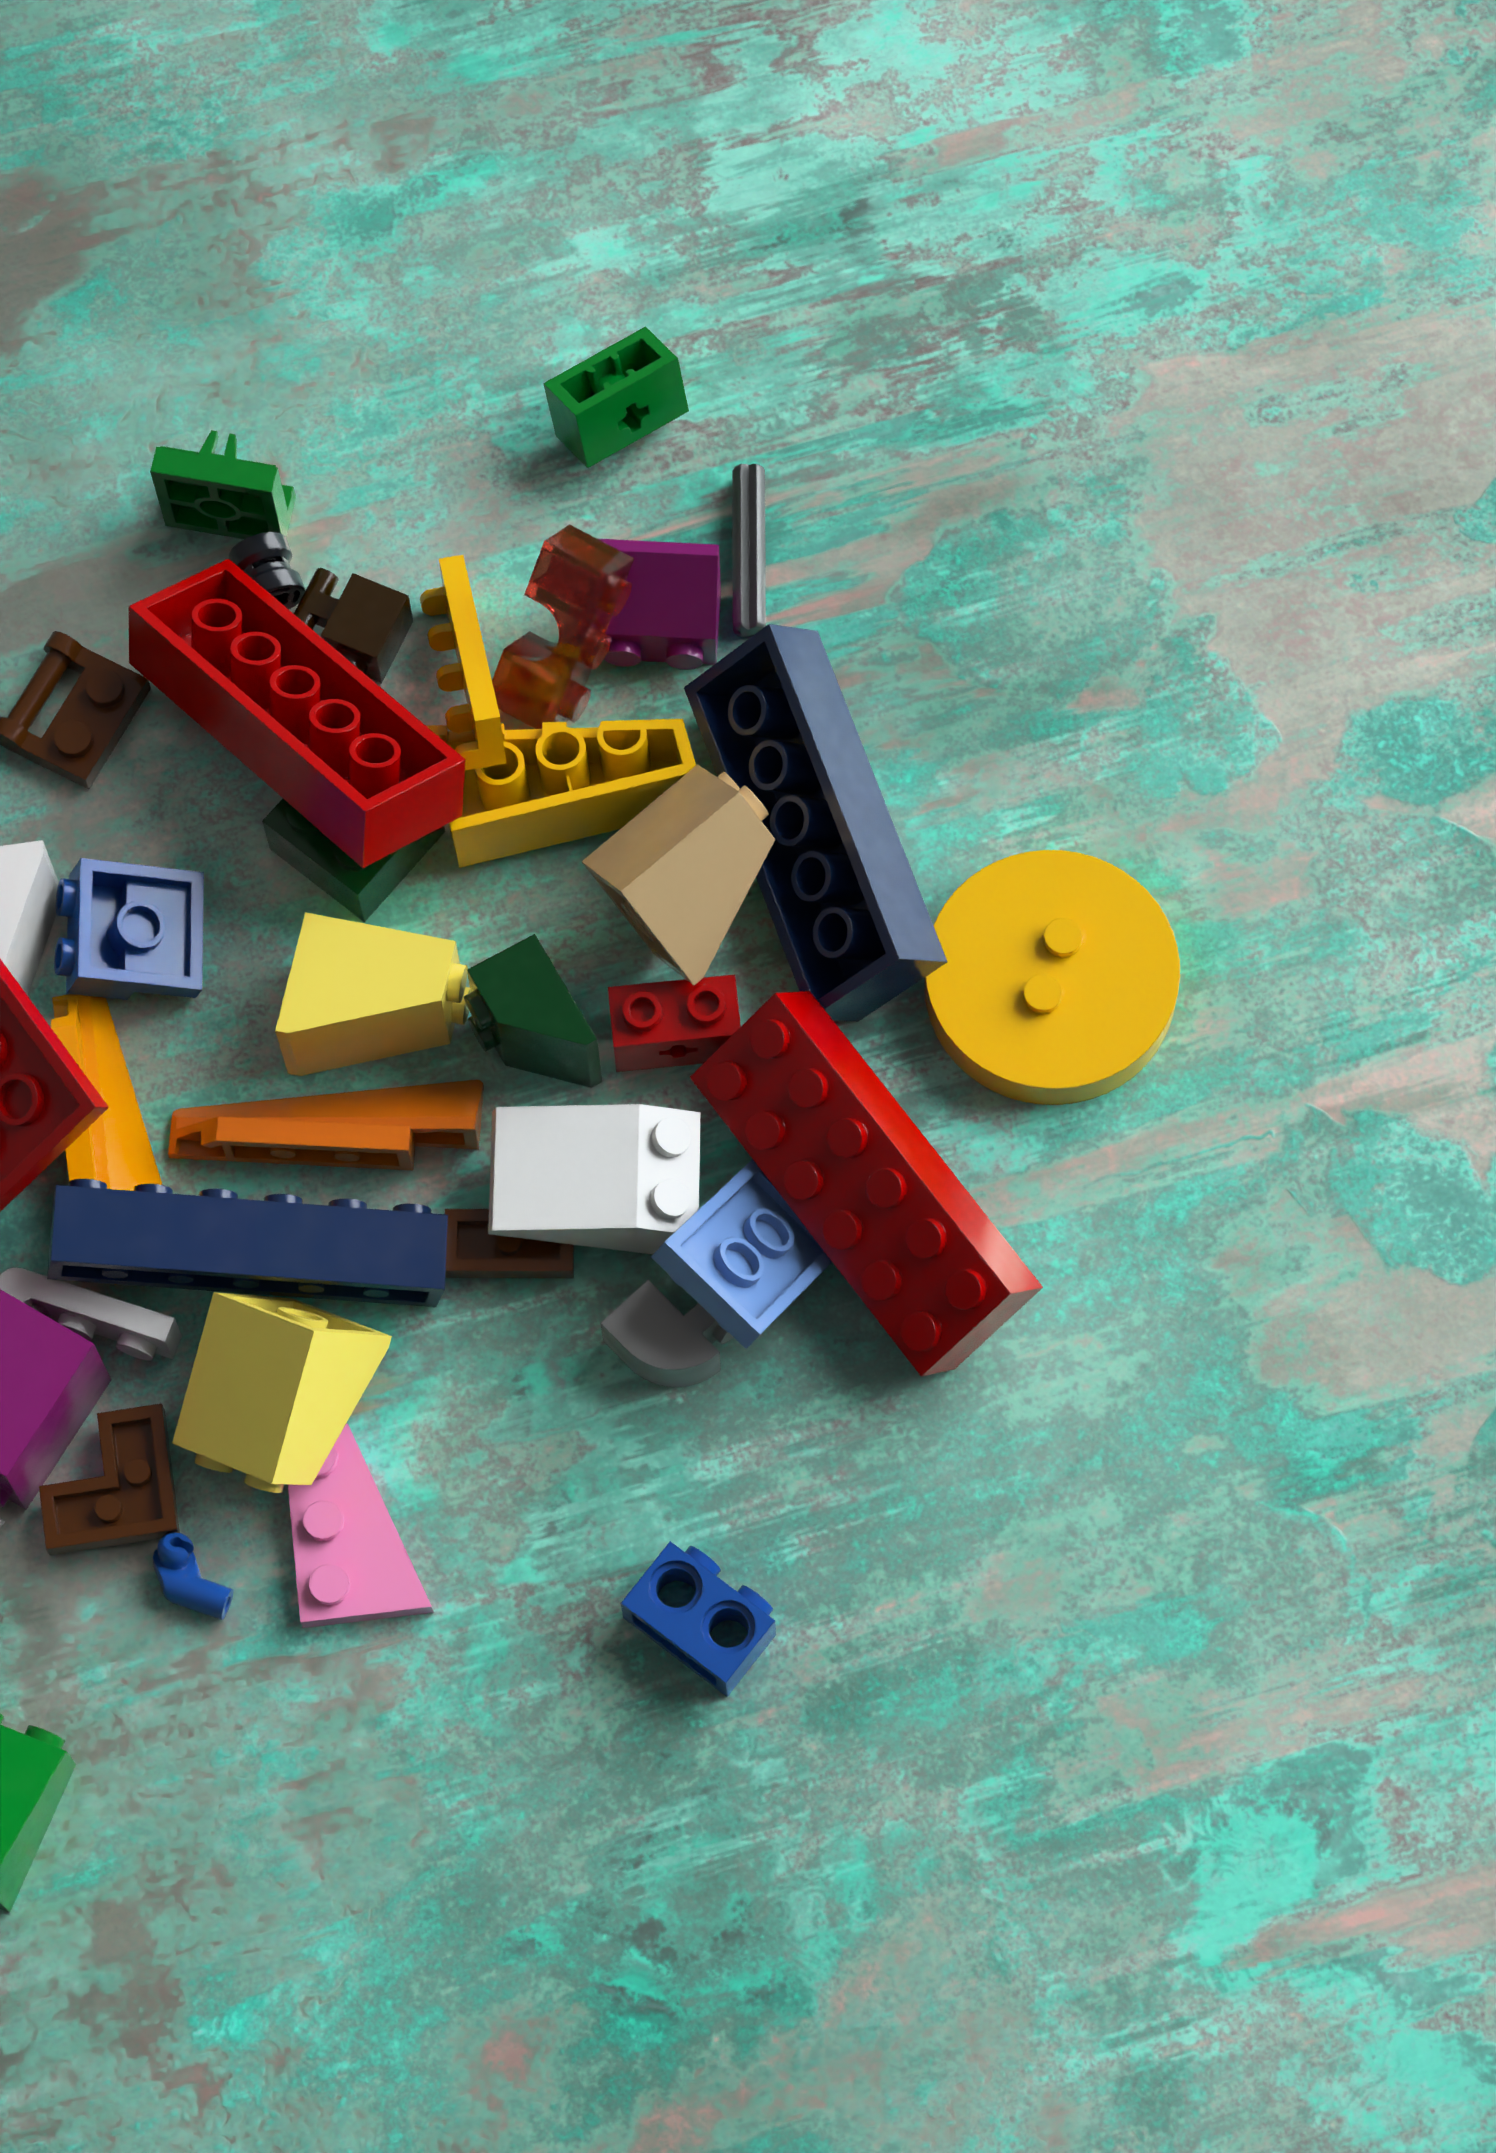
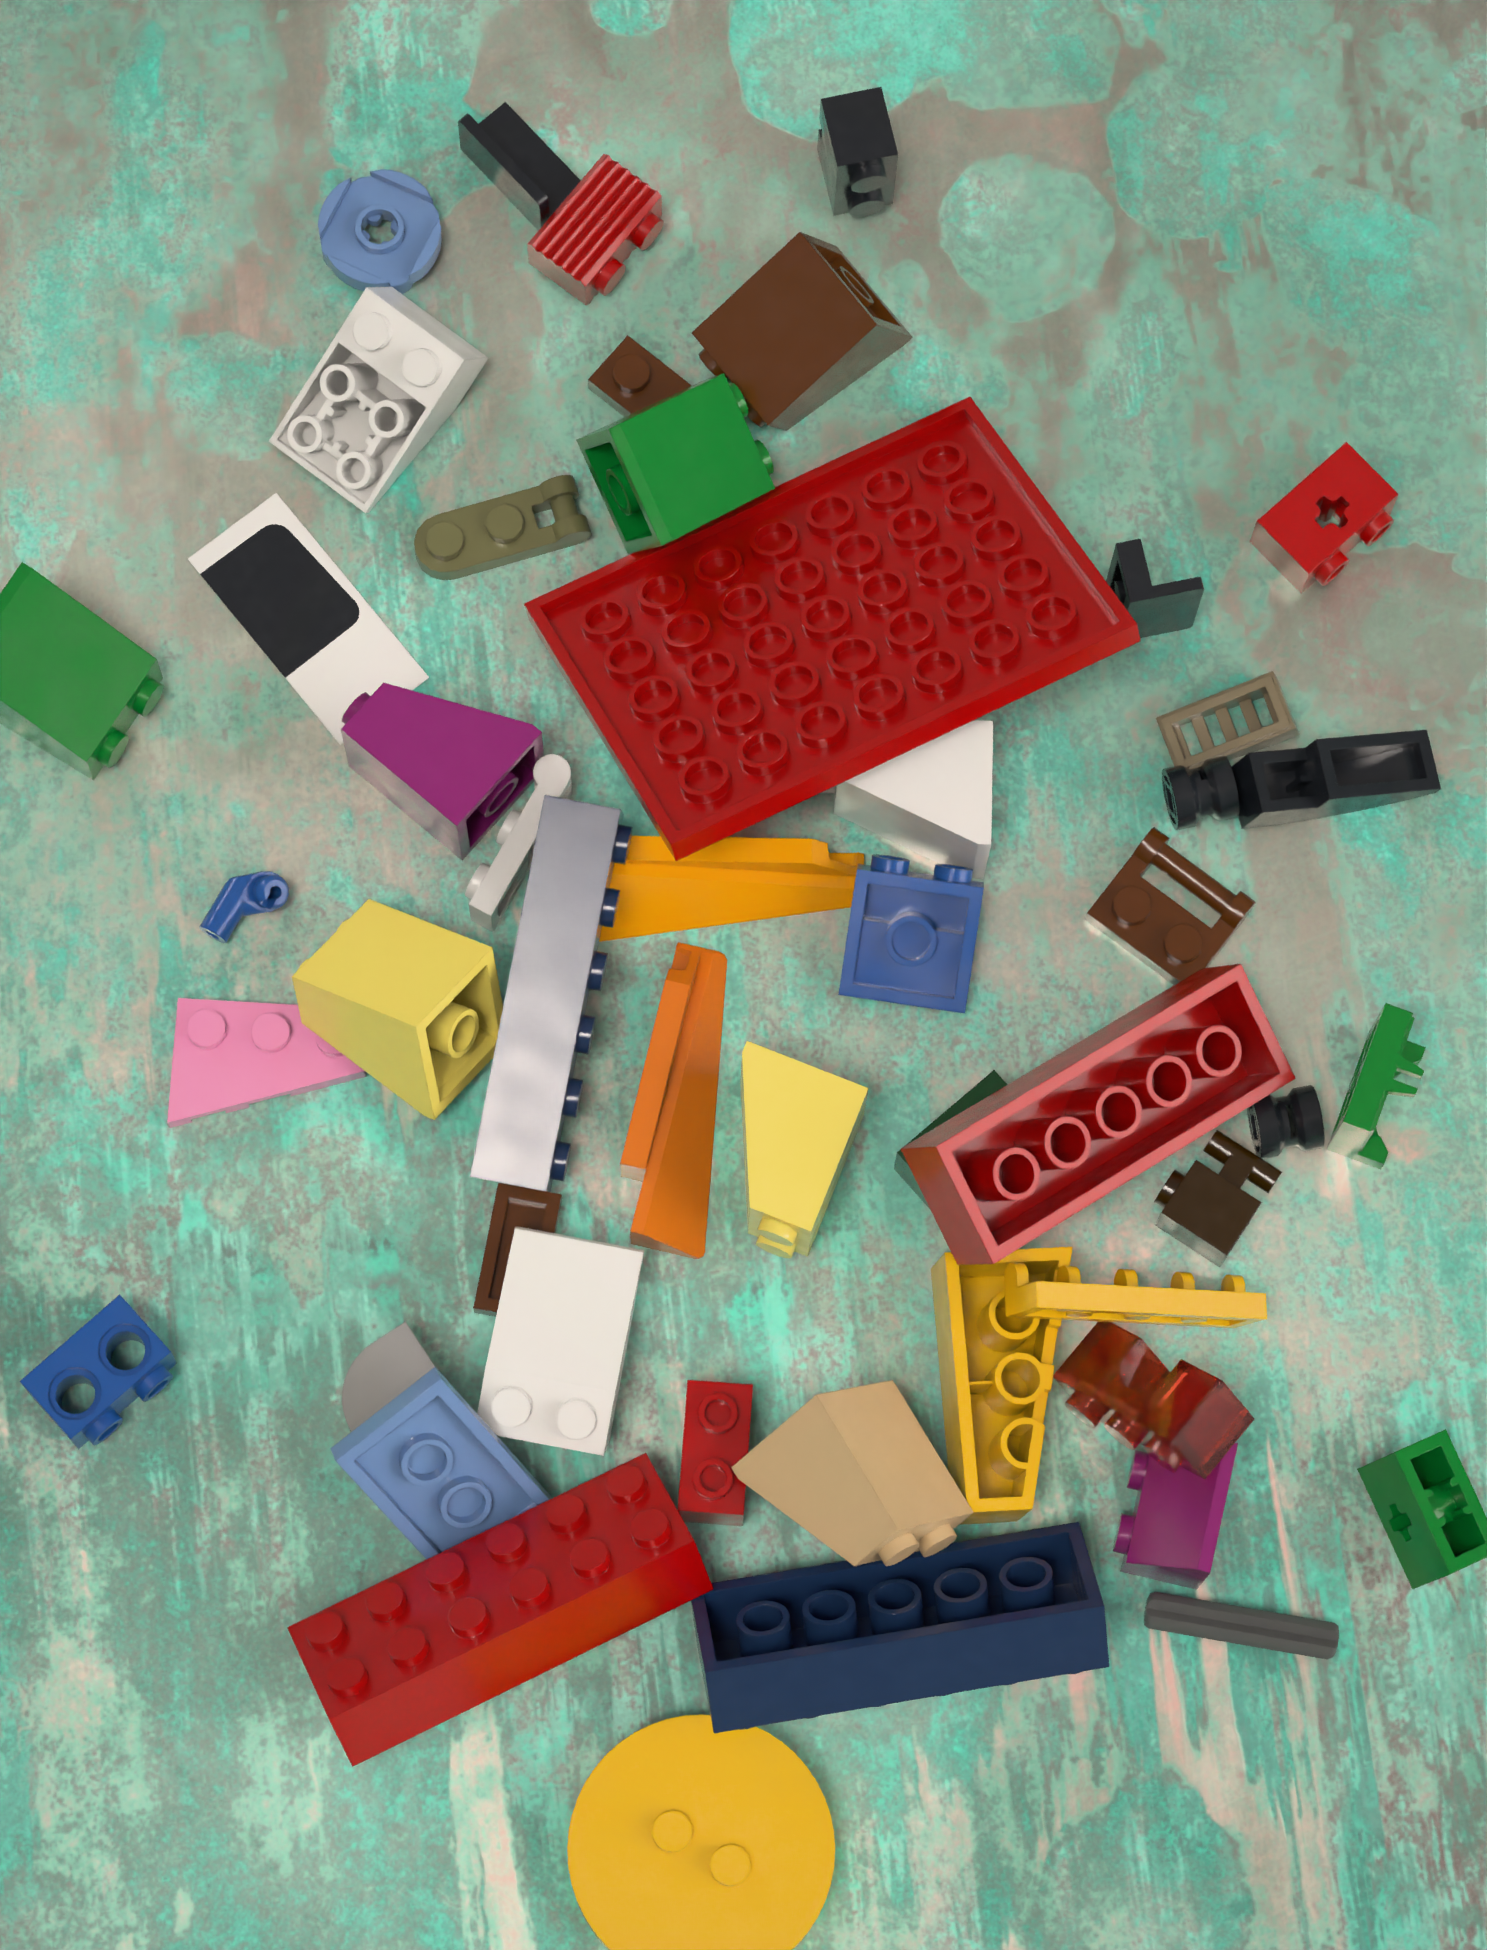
camera: 95 degrees right, 5 degrees up
reddish brown plate [39,1403,180,1556] -> none
dark green slope [464,934,602,1088] -> none

